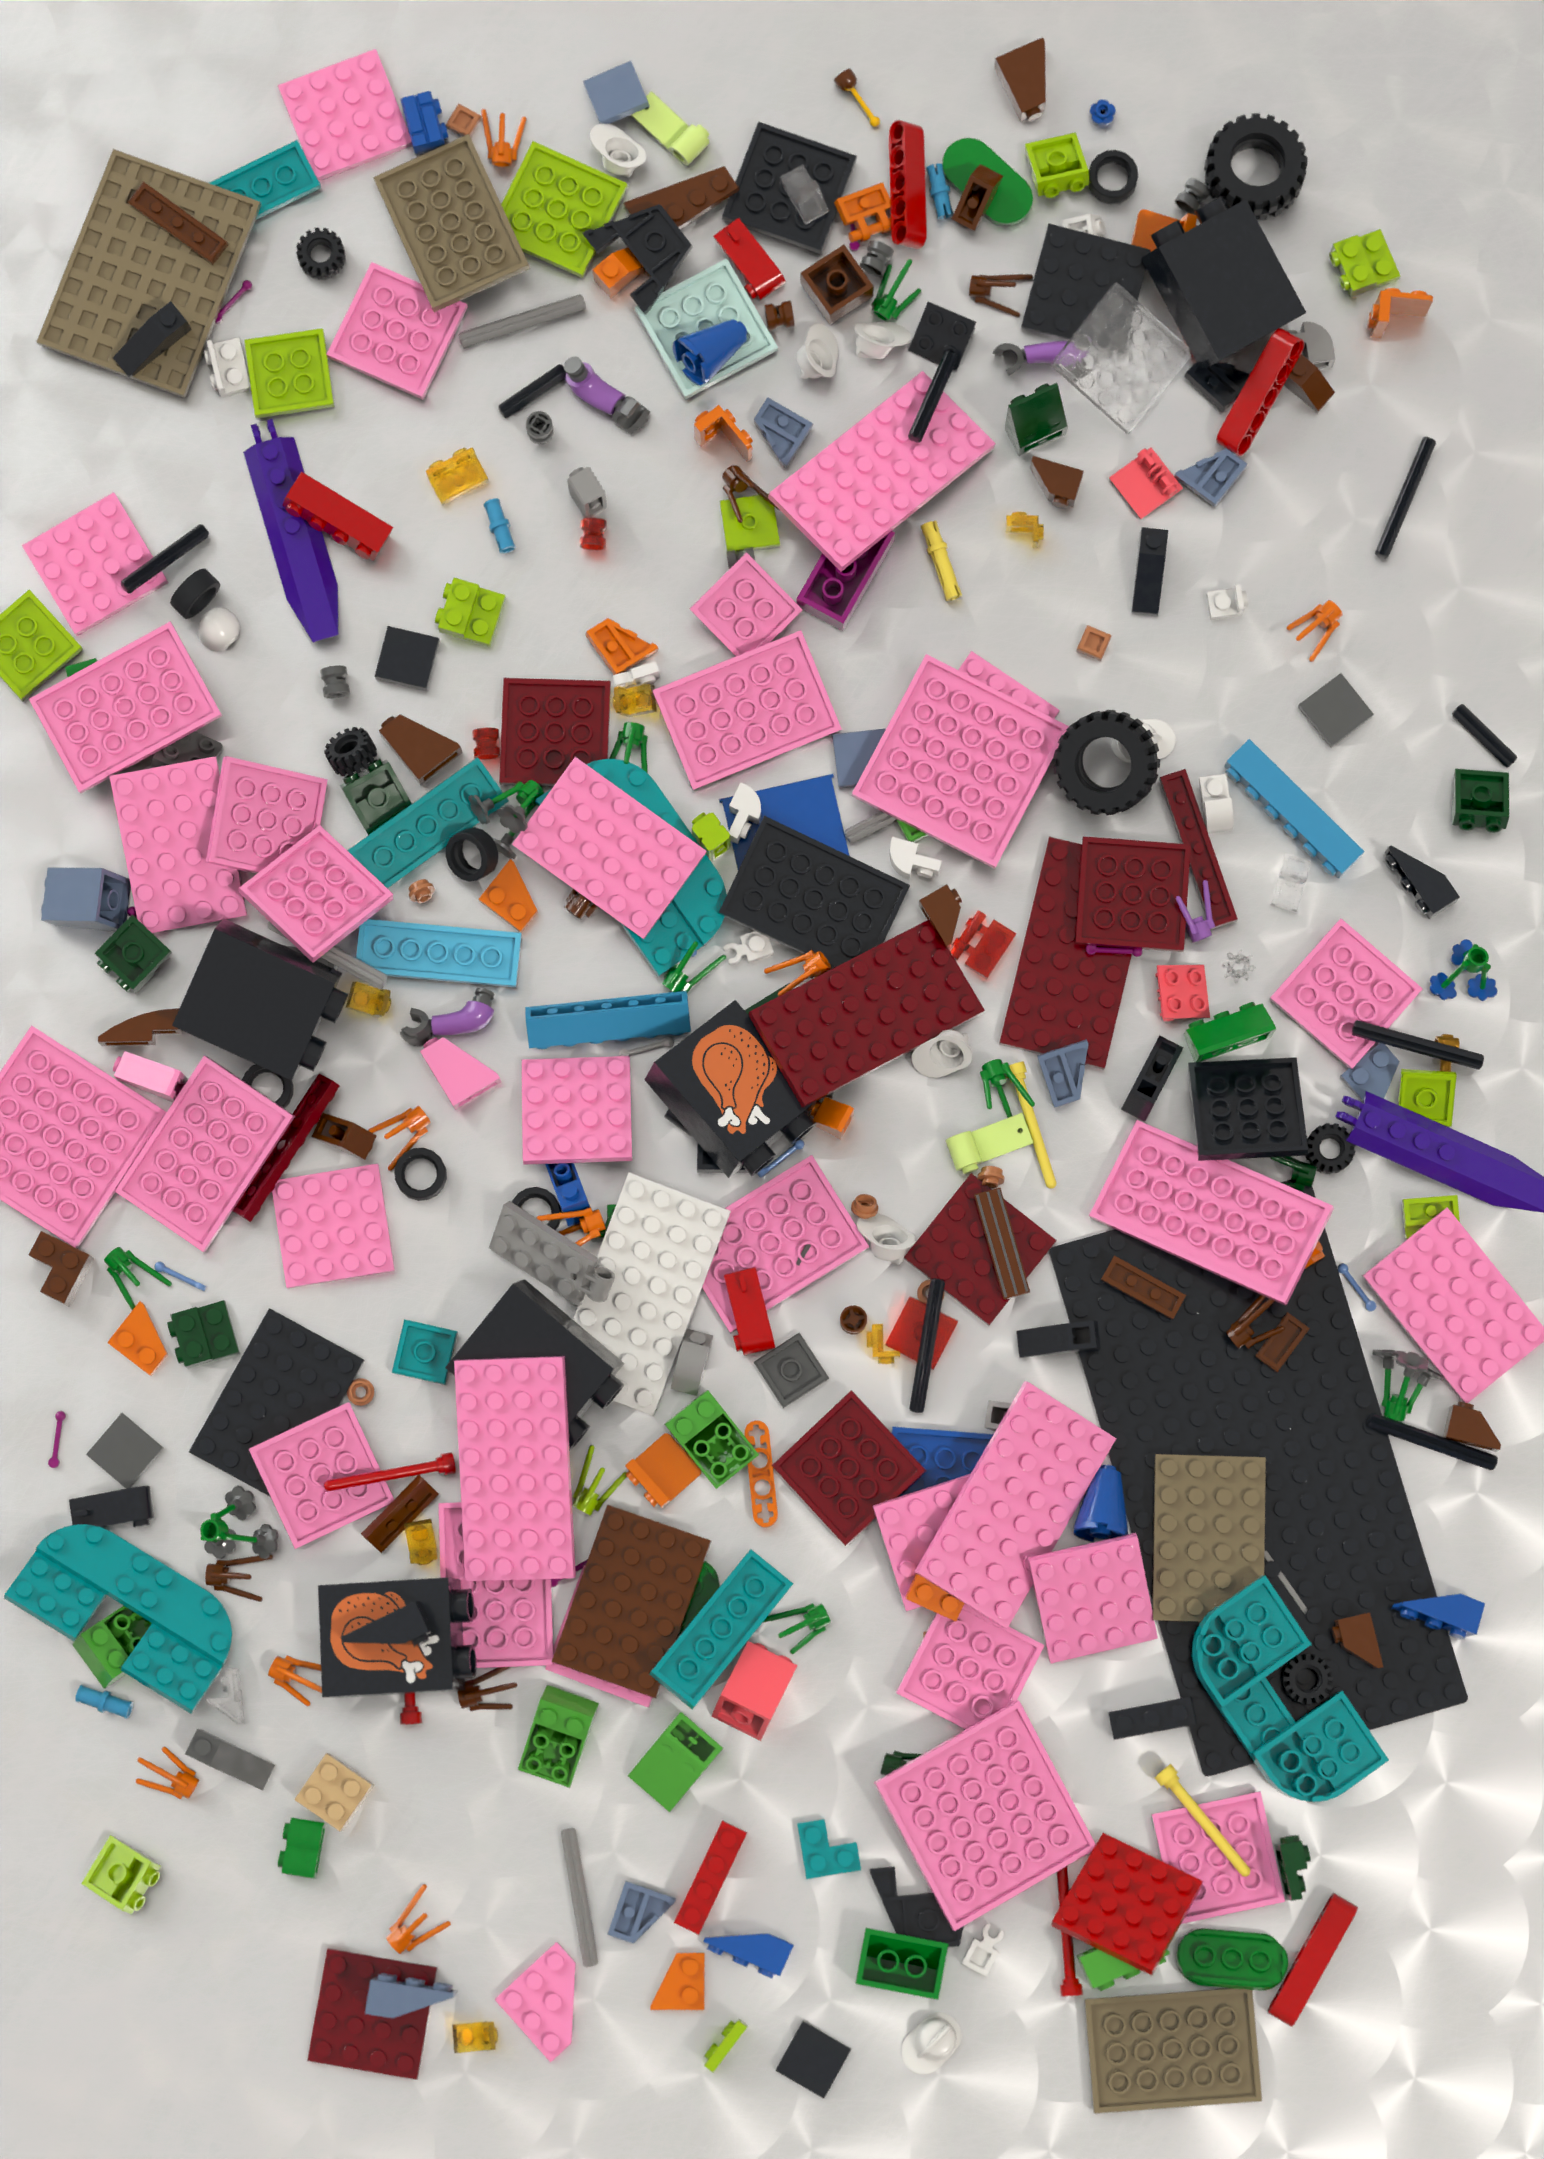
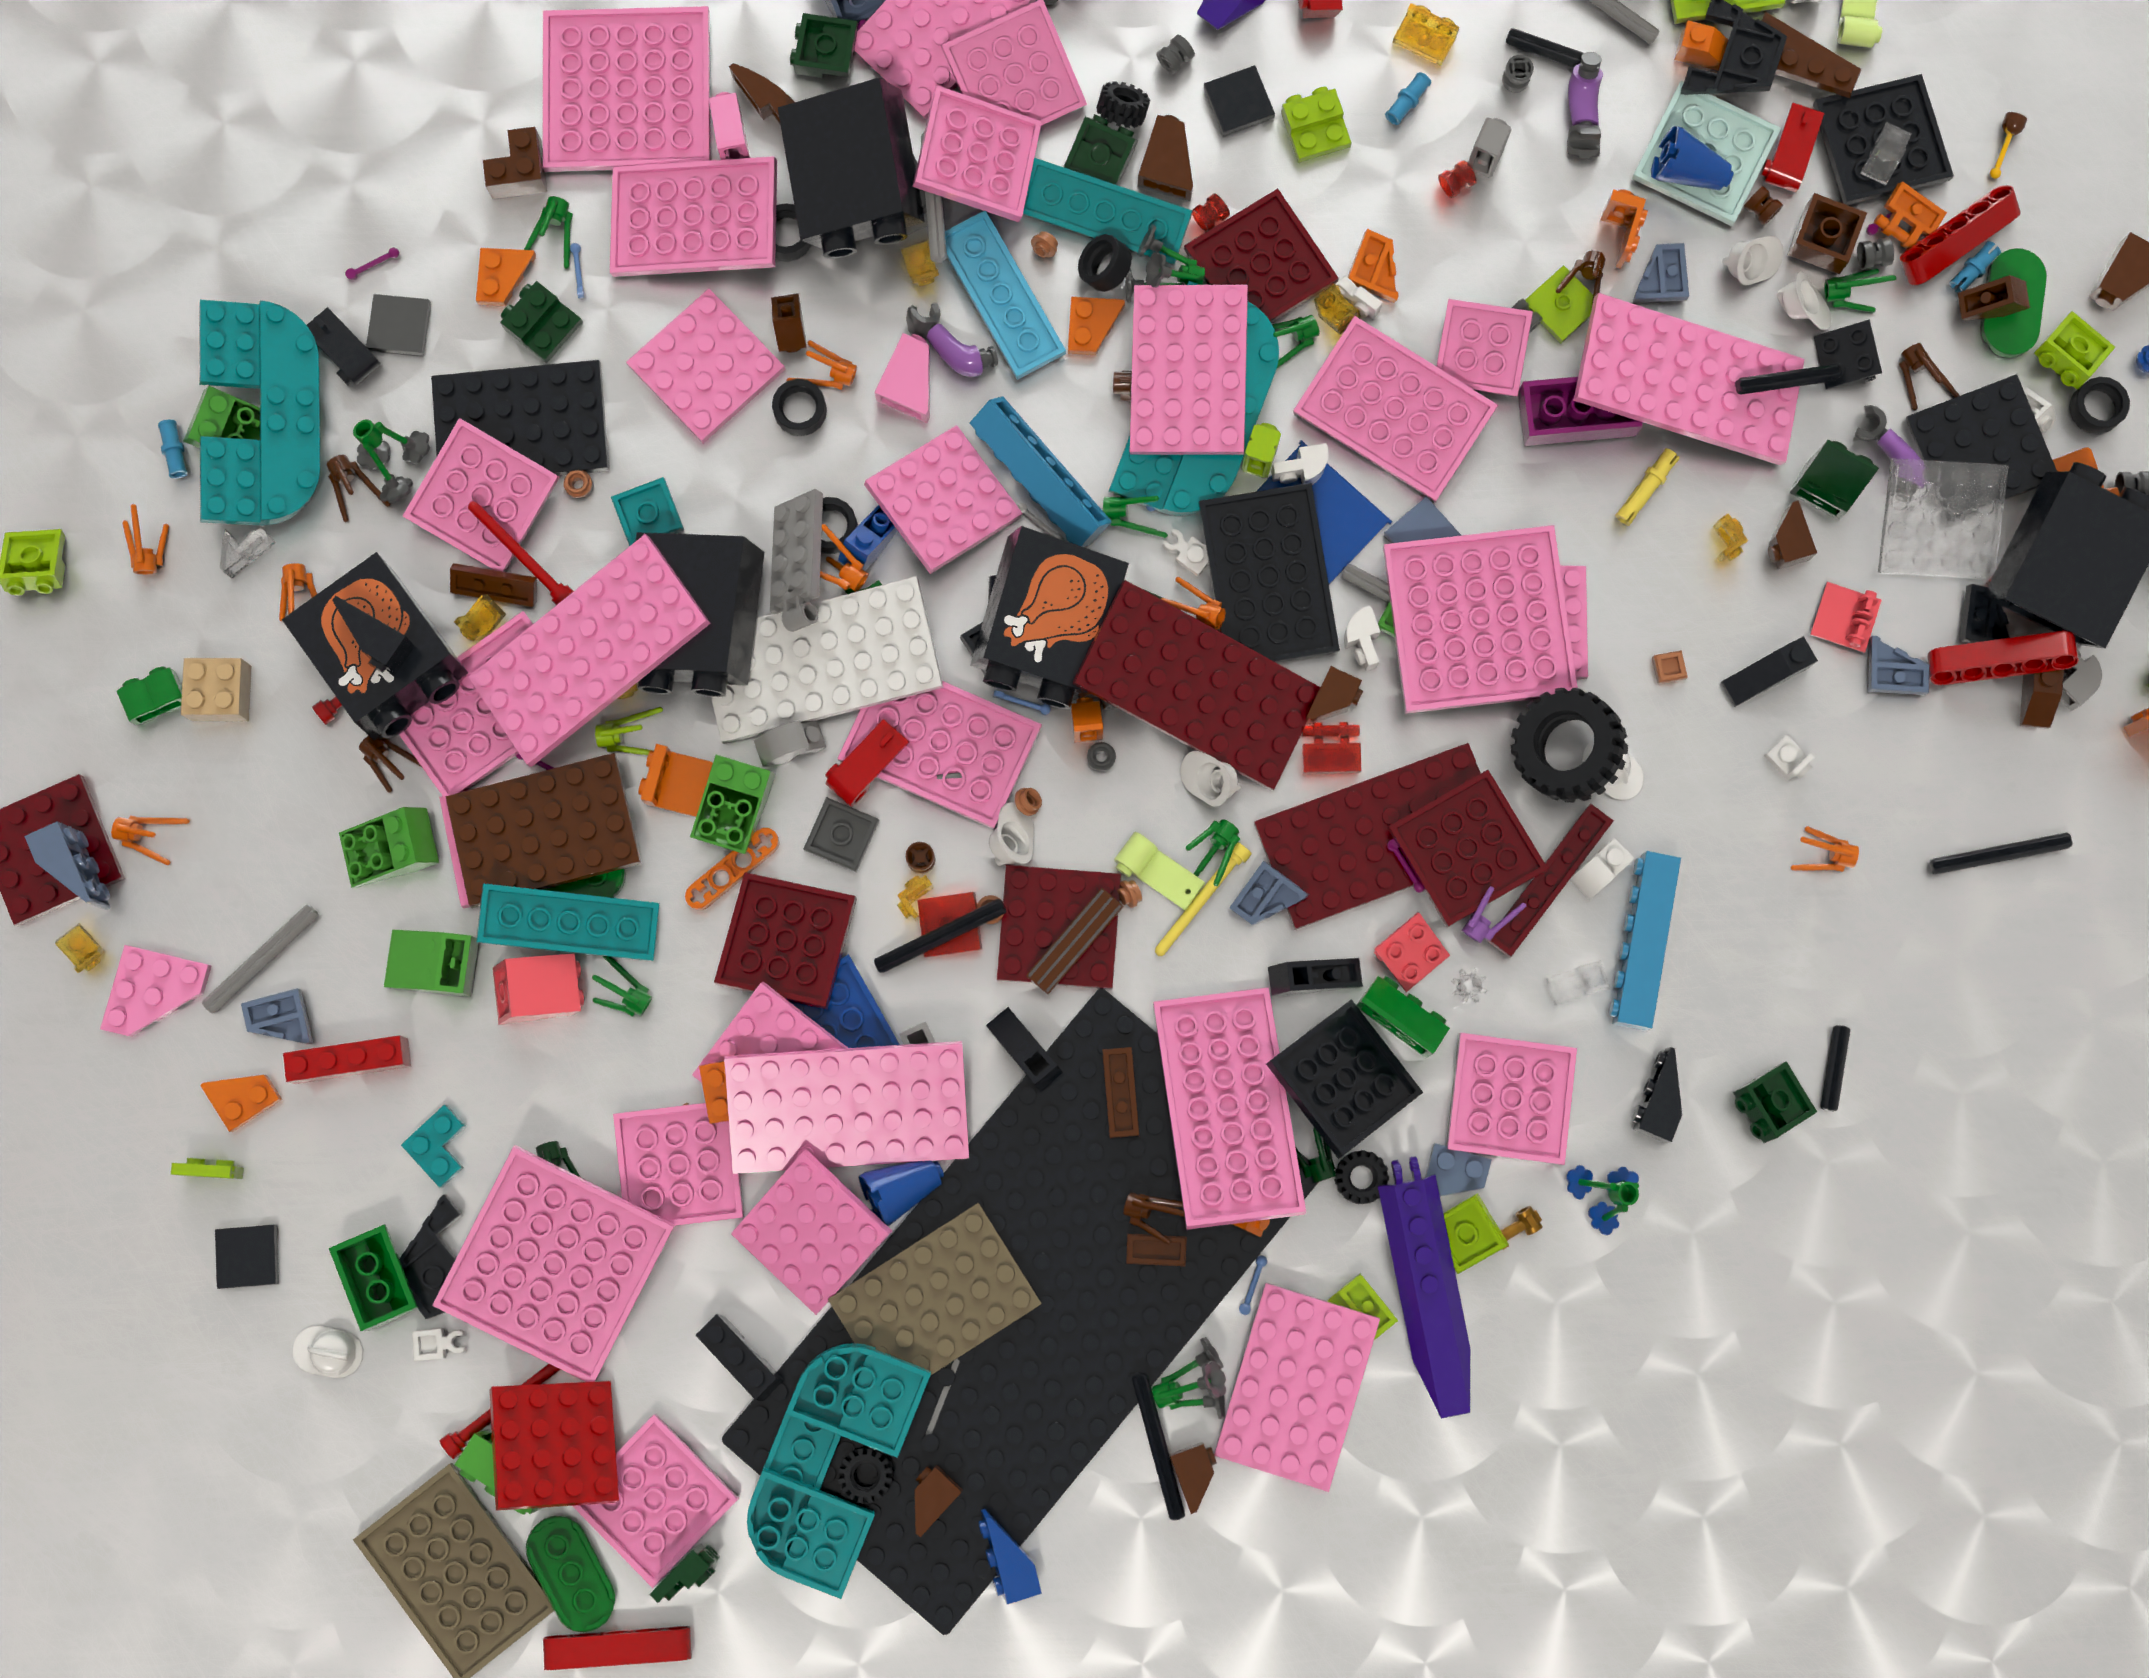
camera: 55 degrees right, 0 degrees up
dark grey slope [185,1729,275,1790] -> none
dark red plate [233,1074,340,1222] -> none
blue slope [704,1933,794,1979] -> none
light yellow piece [1154,1764,1251,1877] -> none
dark grey tile [1298,673,1374,748] -> none
black axle [1352,1020,1484,1070] -> none
none -> dark grey plate [1087,742,1116,771]

